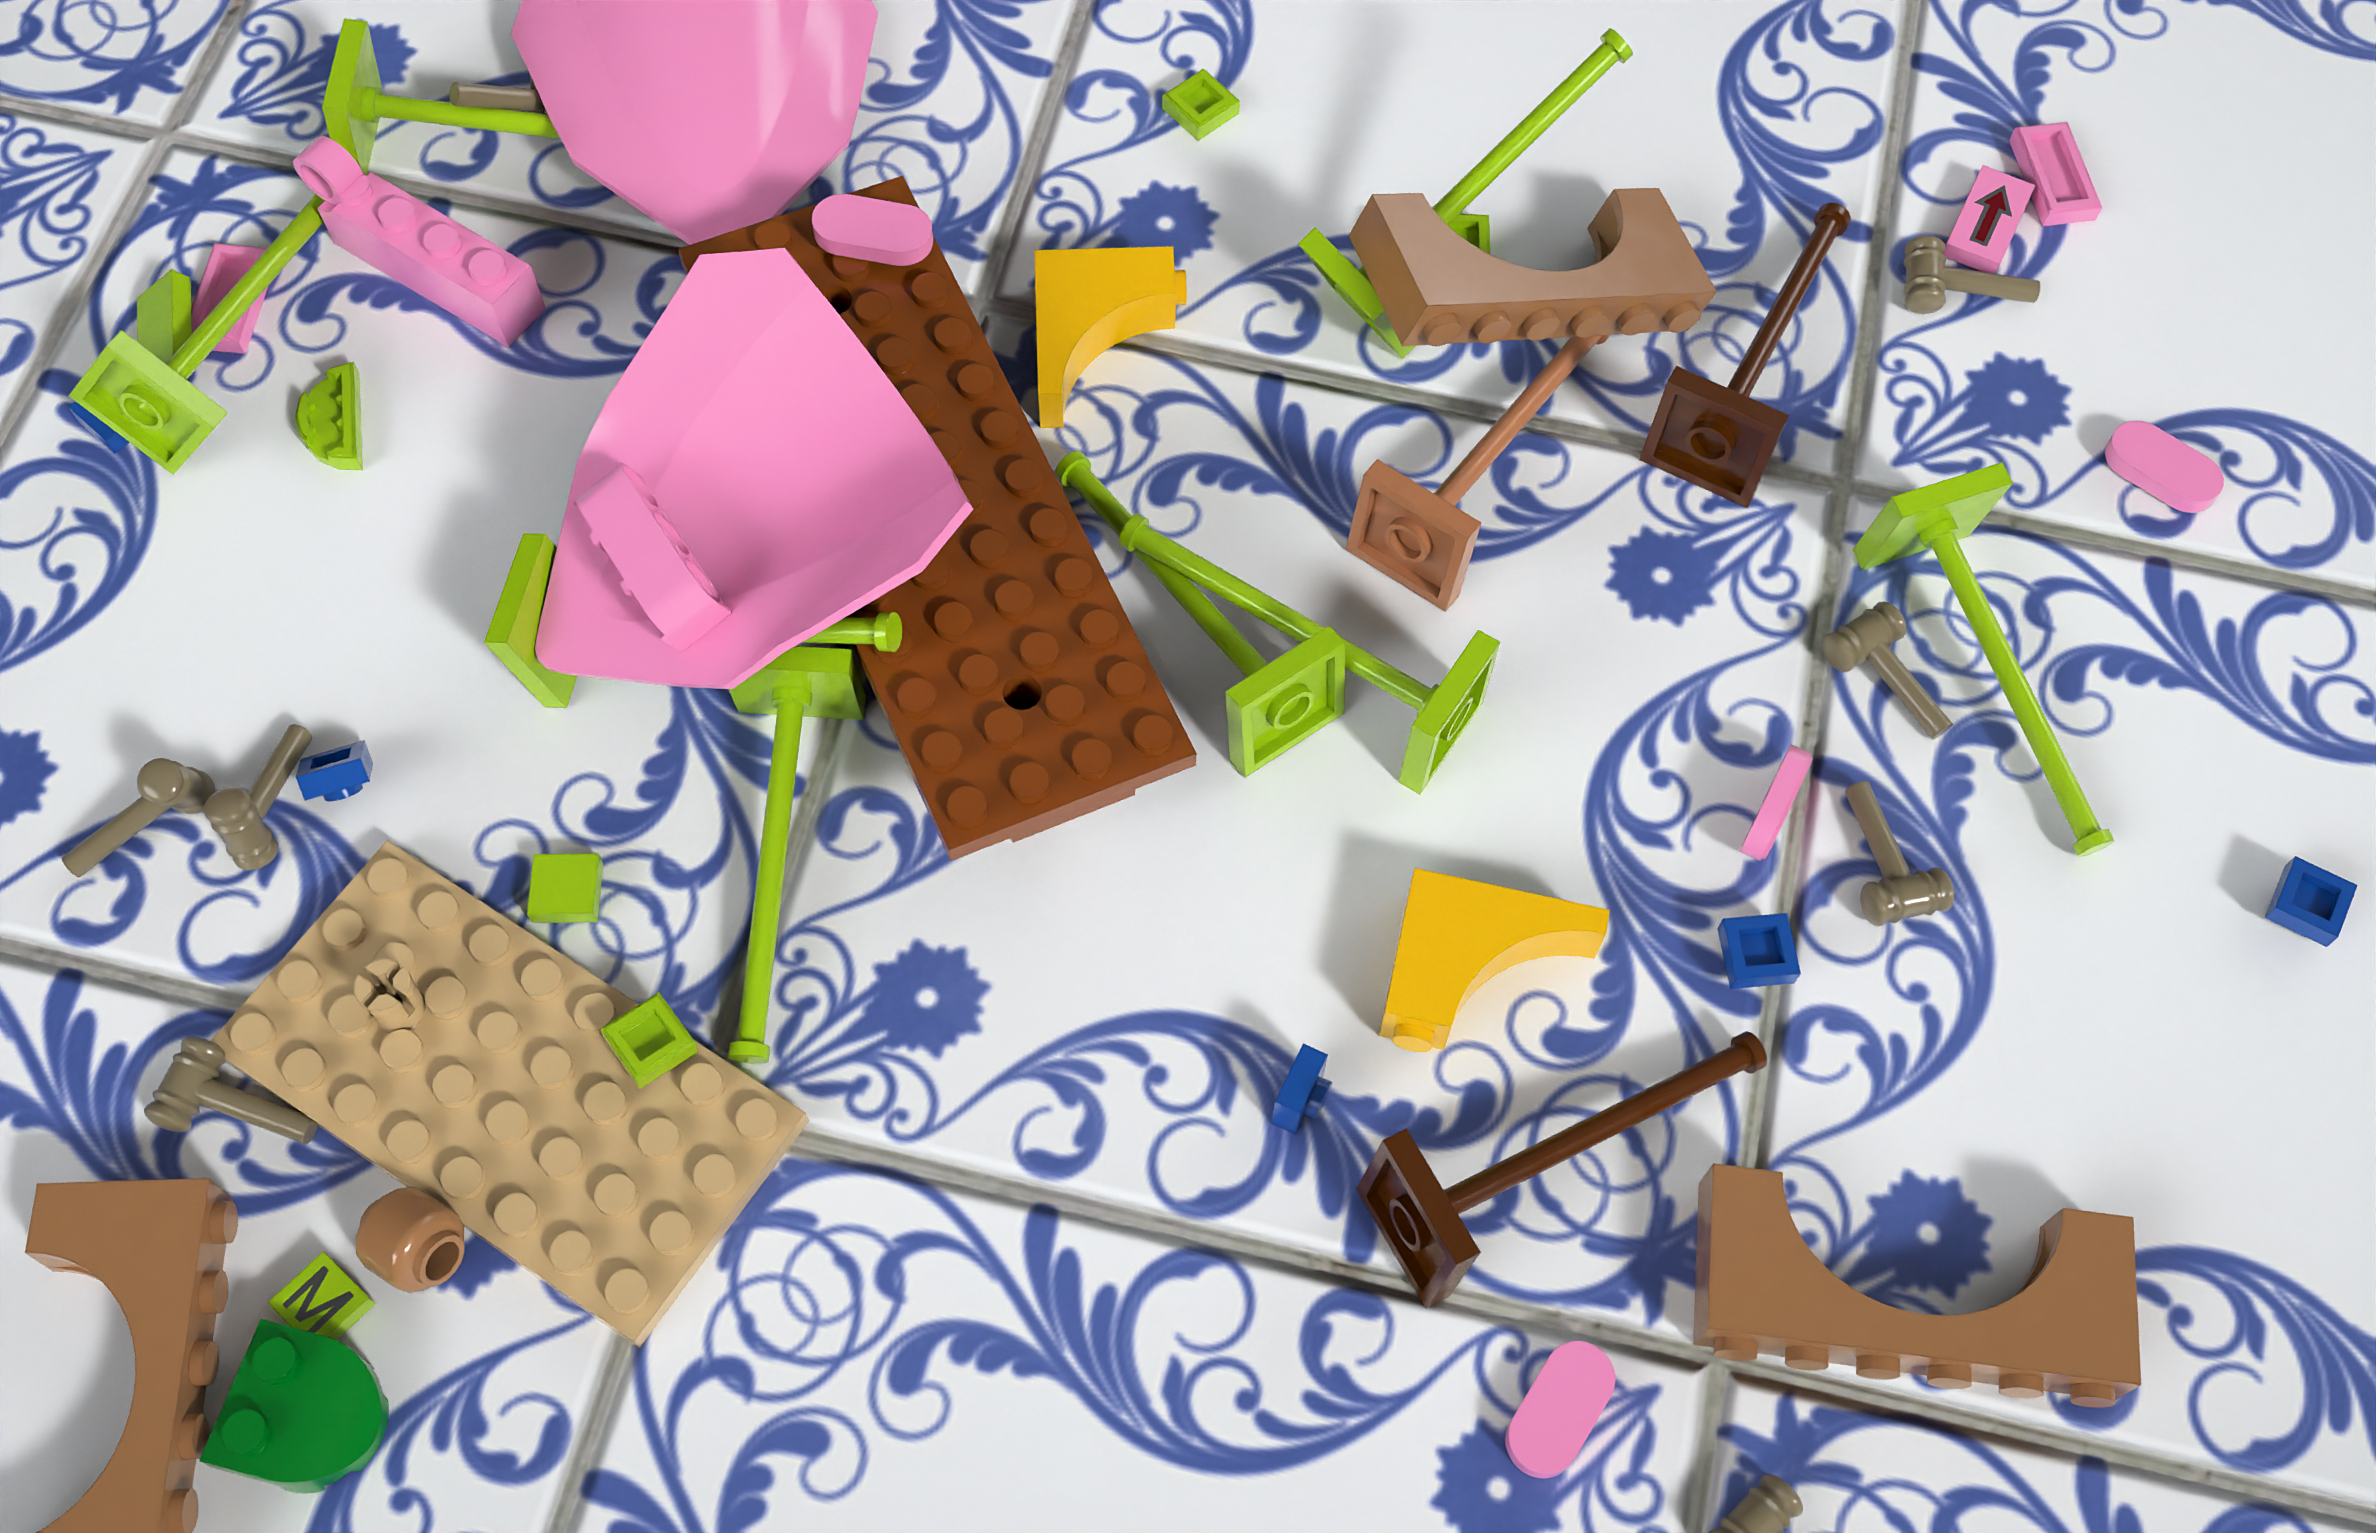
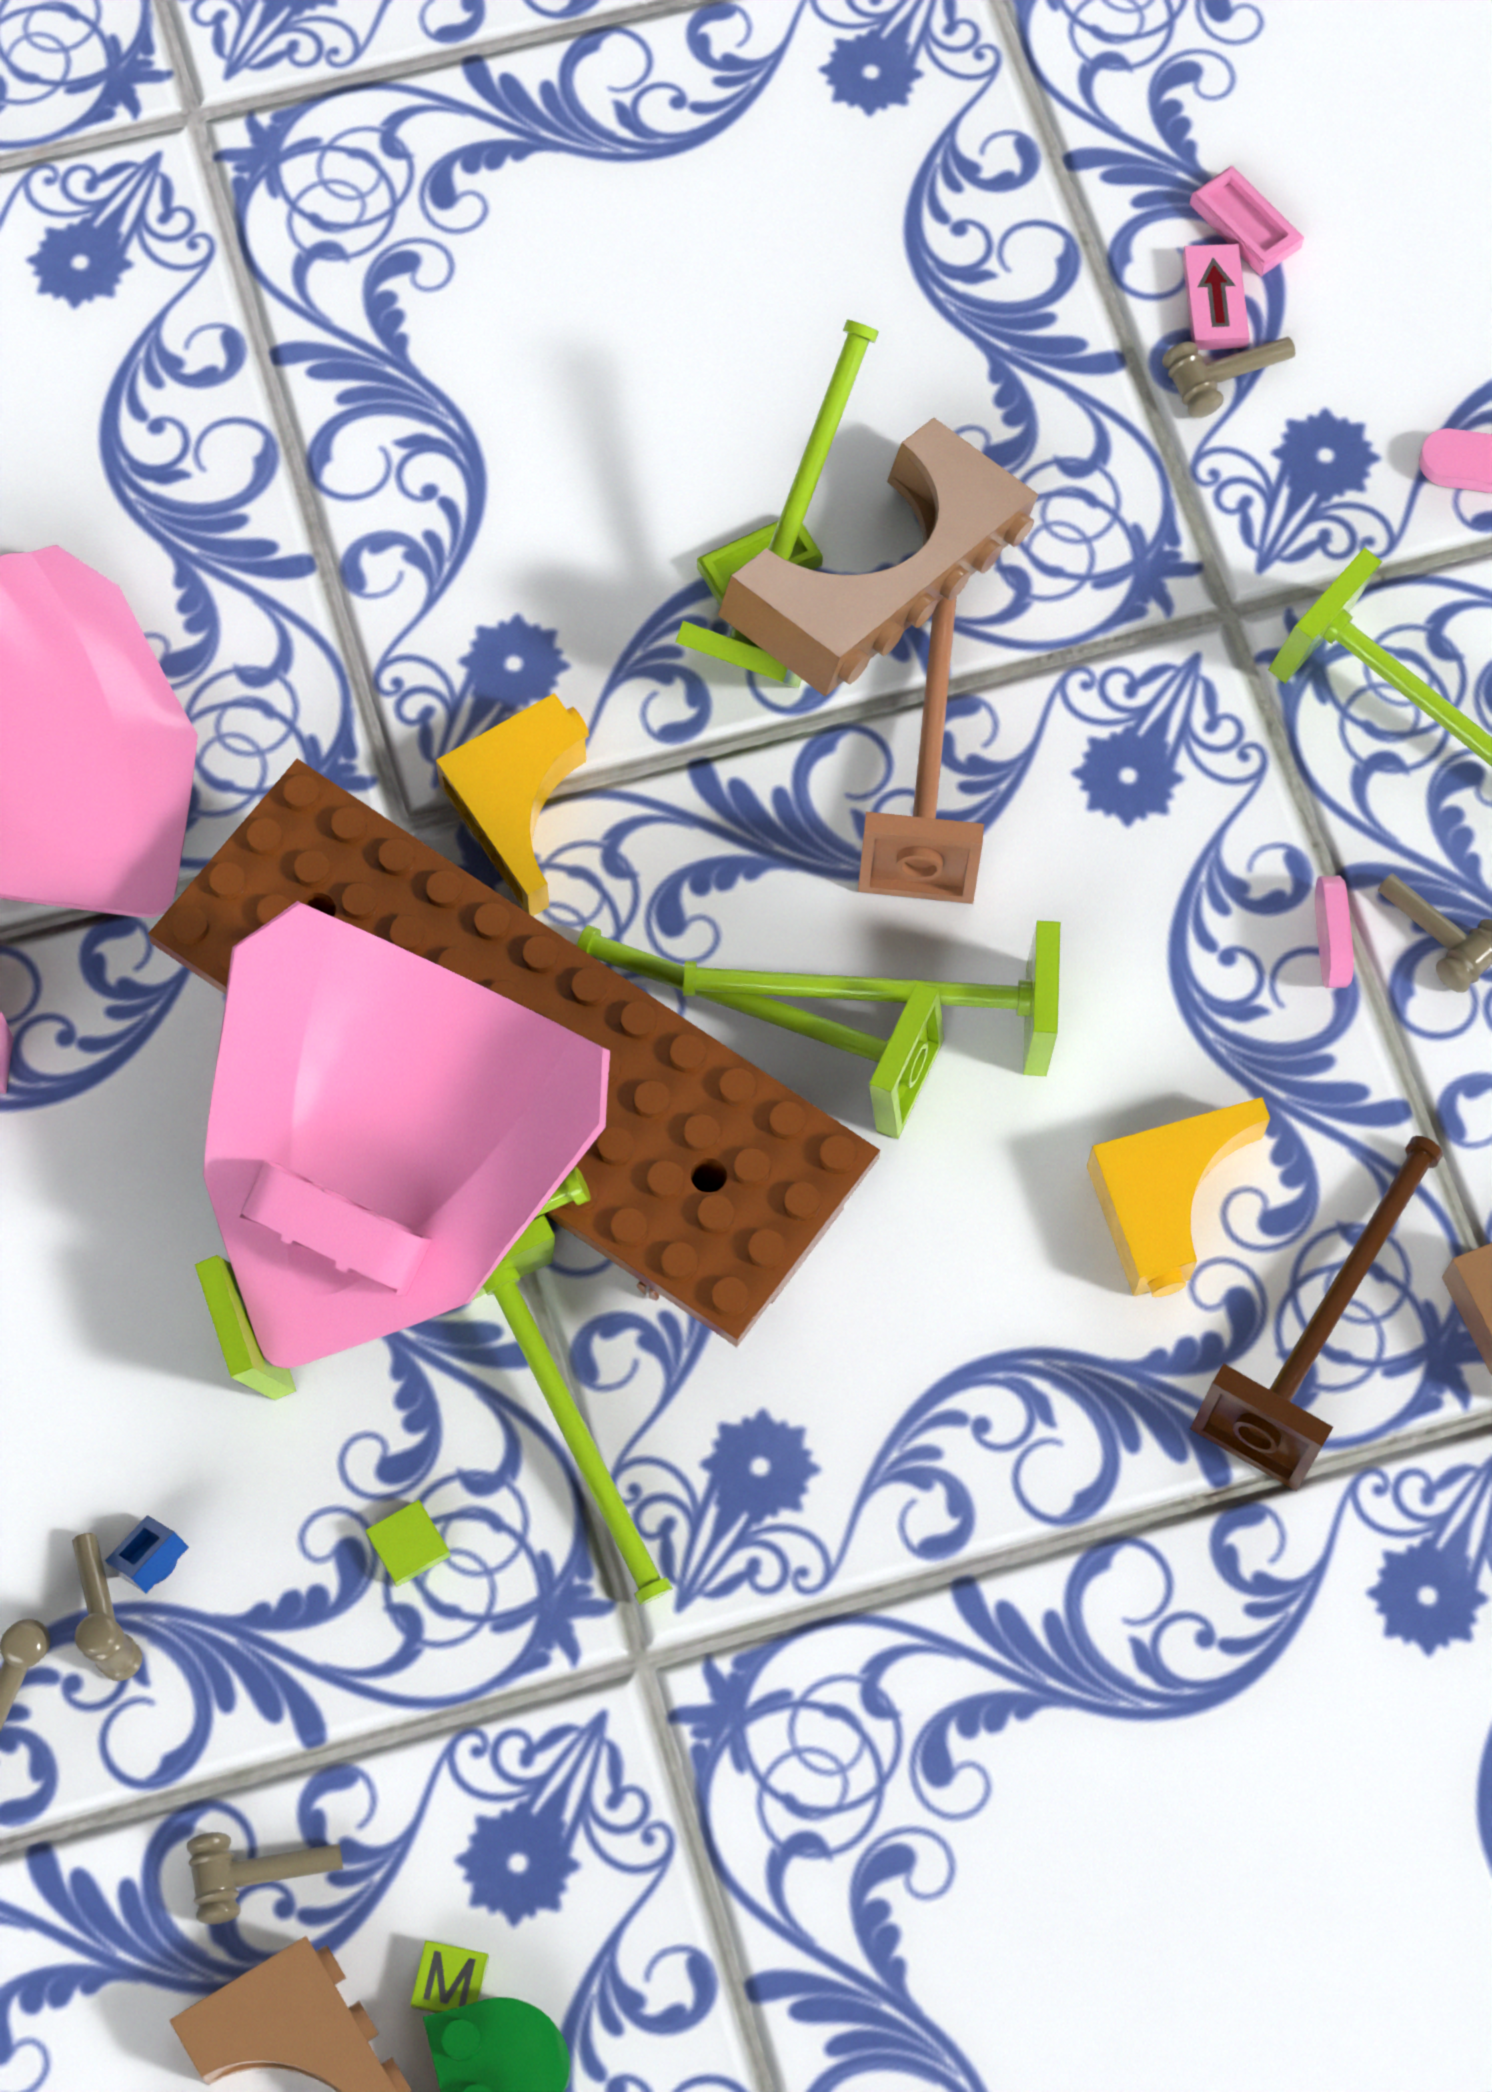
camera: 30 degrees left, 5 degrees up
tan plate [211,840,809,1348] -> none
medium nougat head [356,1187,465,1293] -> none
lime tile [600,992,698,1089] -> none
bright pink tile [812,194,933,266] -> none
lime tile [1162,68,1240,141] -> none
blue plate [1271,1043,1333,1135] -> none
bright pink tile [1505,1341,1615,1478] -> none
reddish brown tile [1639,203,1851,508] -> none
blue plate [1717,913,1801,989] -> none
dark tan piece [1822,602,1953,740] -> none

